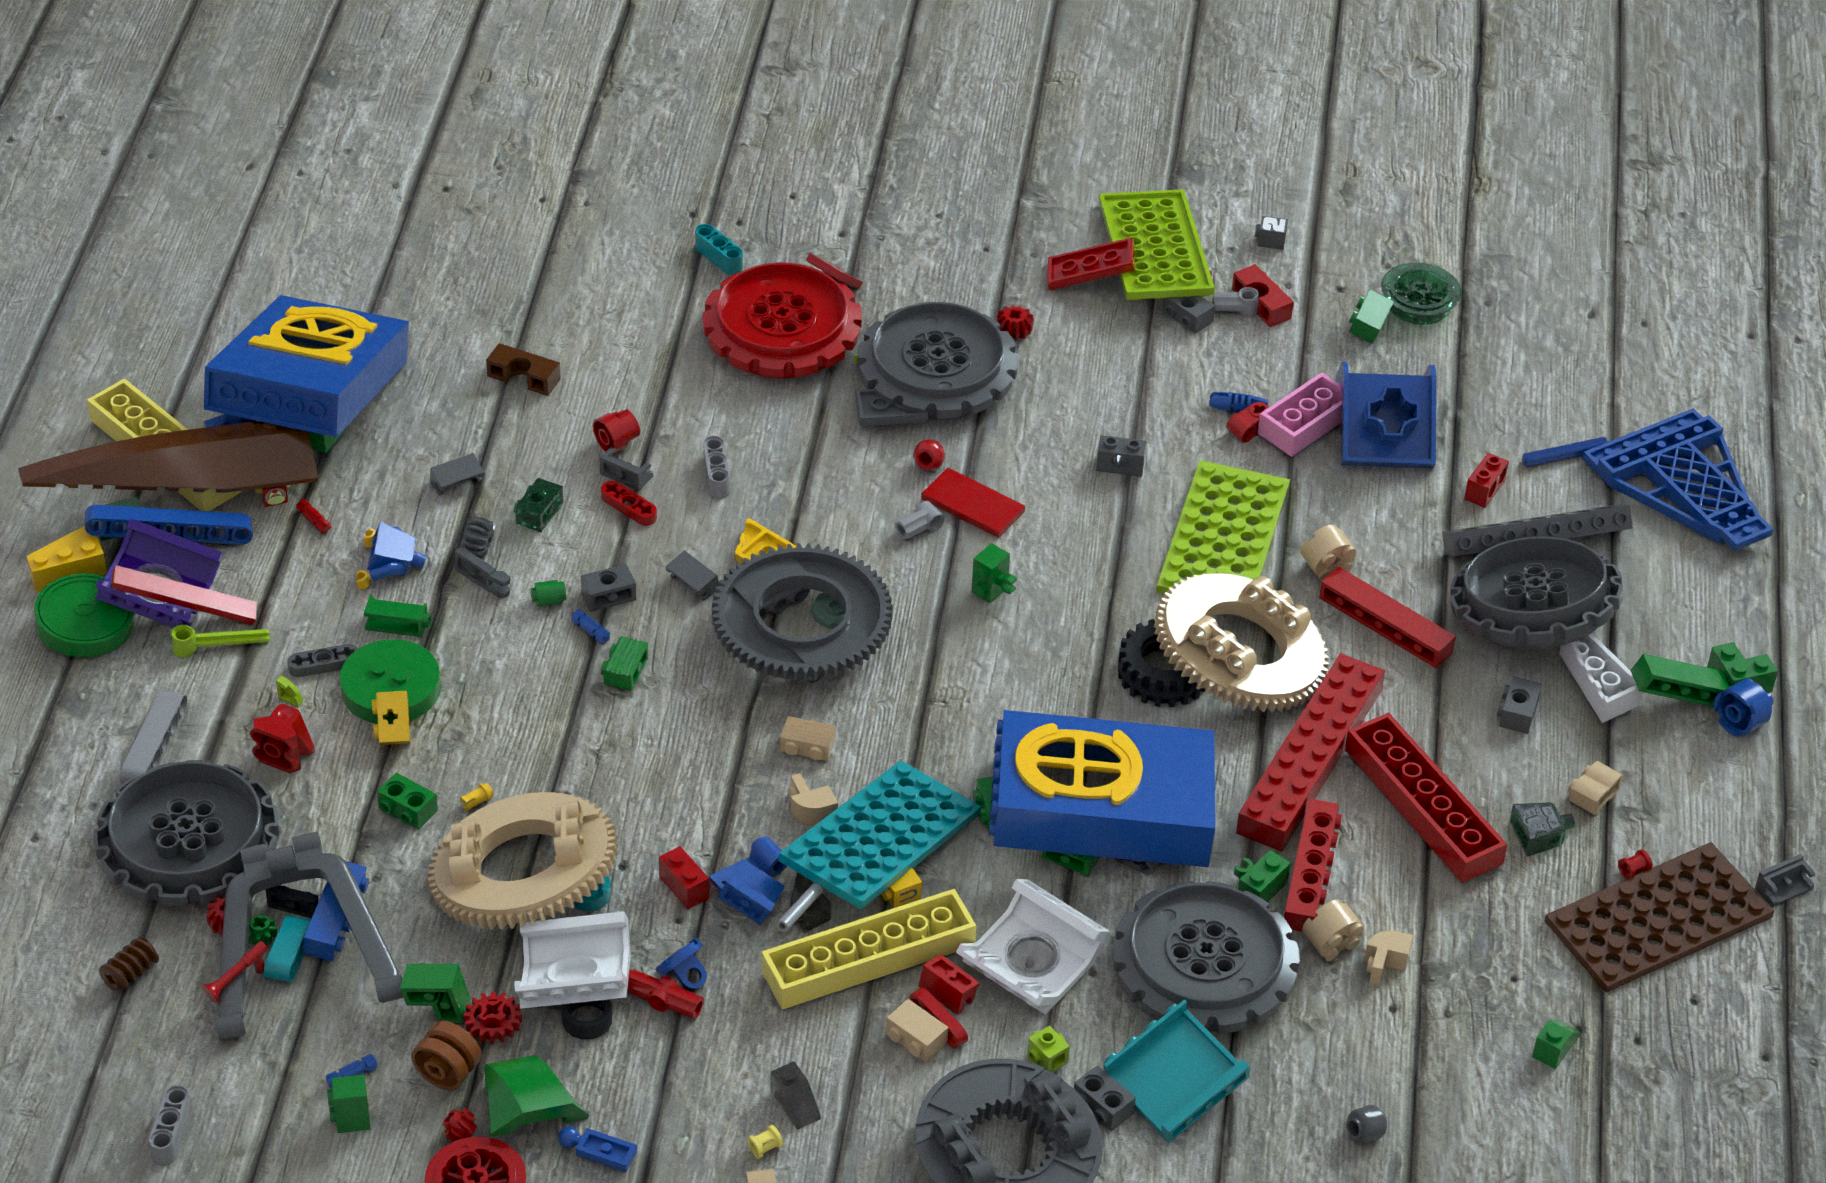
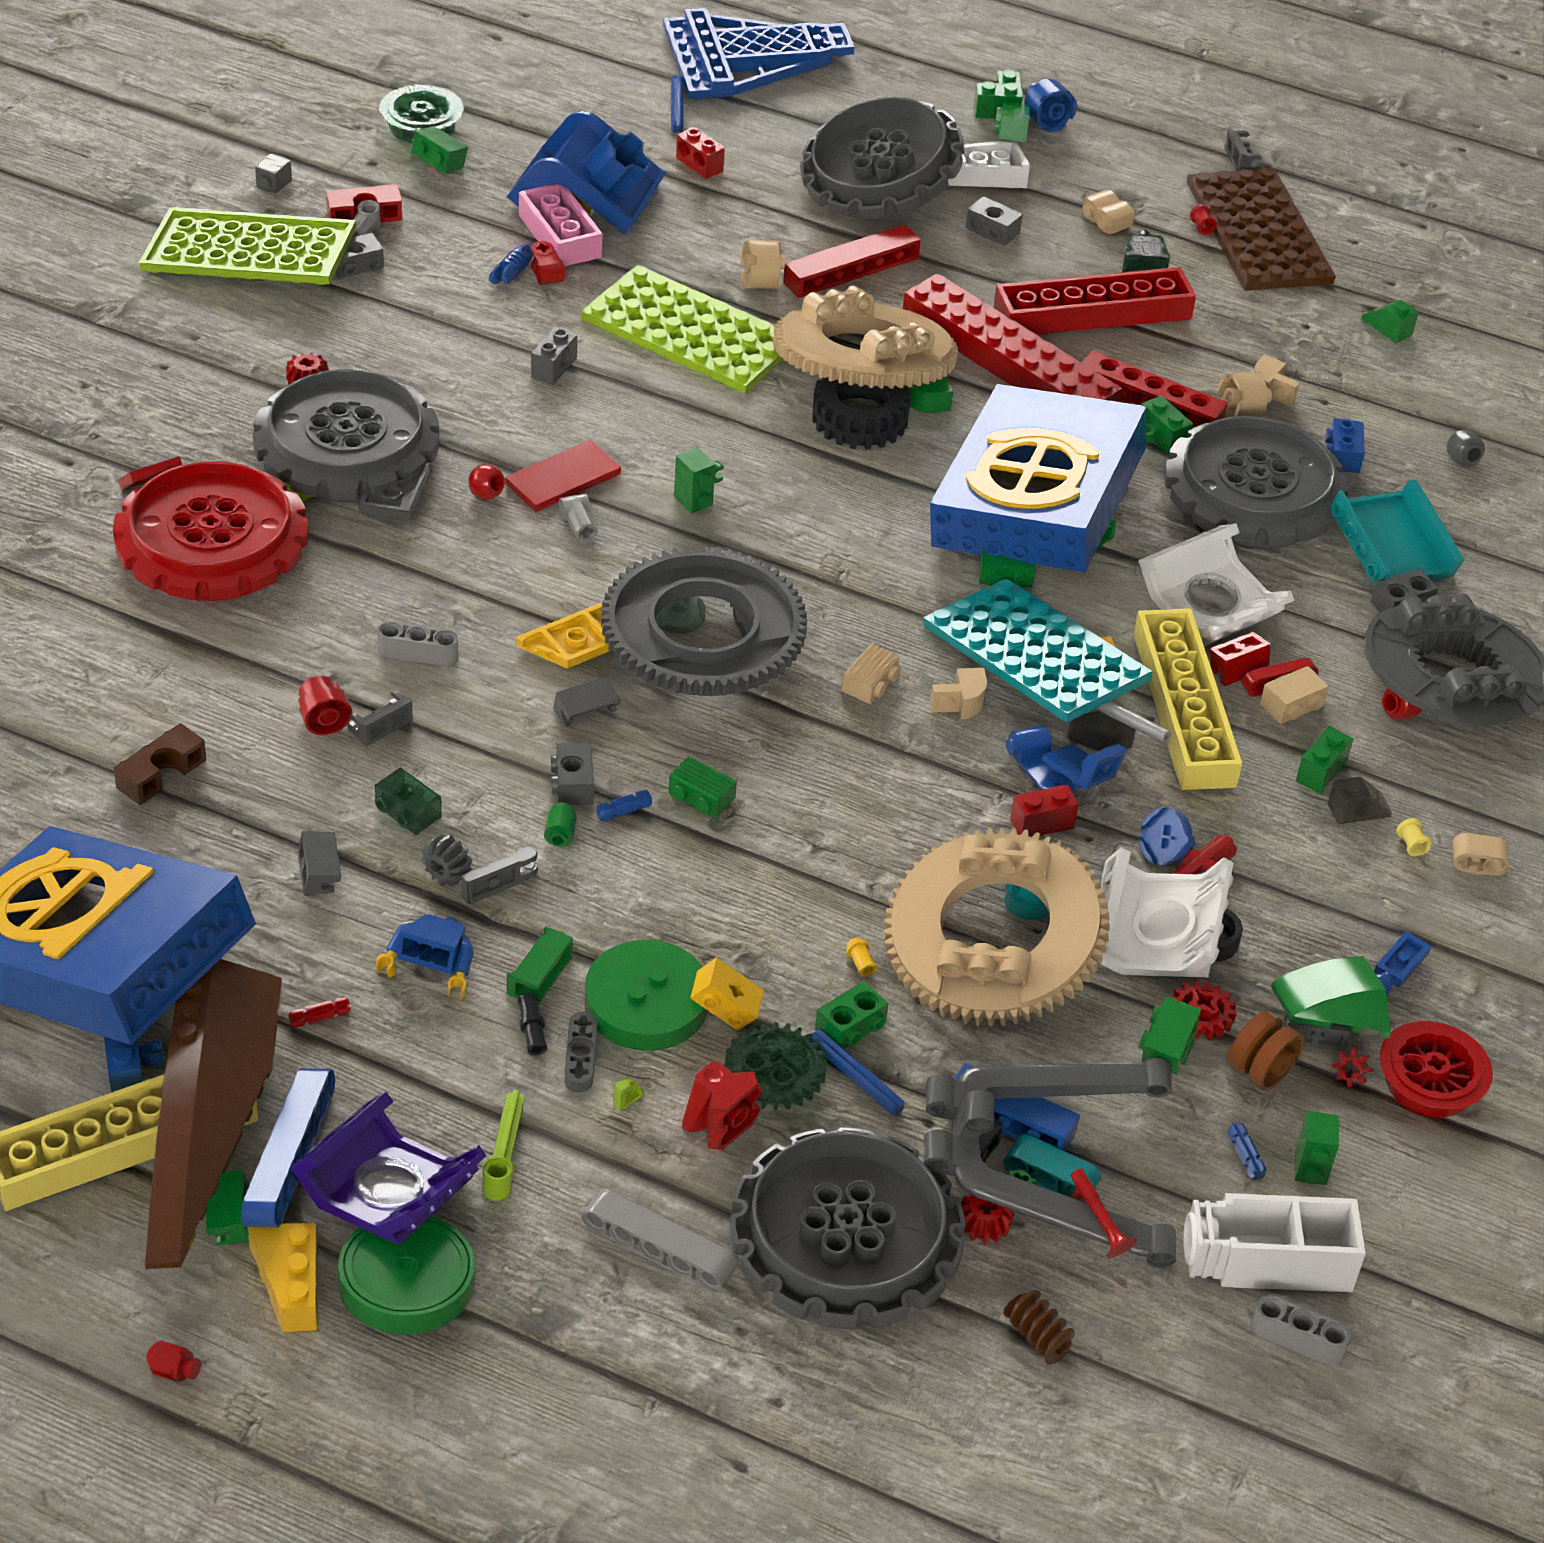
camera: 75 degrees left, 0 degrees up
tile [111,565,257,625] -> none
red beam [601,481,657,526] -> none
teal beam [695,224,743,275] -> none
lime brick [1027,1025,1070,1072] -> none
red tile [1047,238,1135,290] -> none
dark grey brick [1442,504,1633,556] -> none
none -> black pin [517,993,548,1056]
none -> clear green gear [724,1021,827,1111]
none -> blue axle [809,1029,905,1116]
none -> green brick [909,376,953,413]
none -> white piece [1183,1193,1366,1292]
none -> green brick [1296,726,1354,794]
none -> blue brick [1325,418,1365,473]

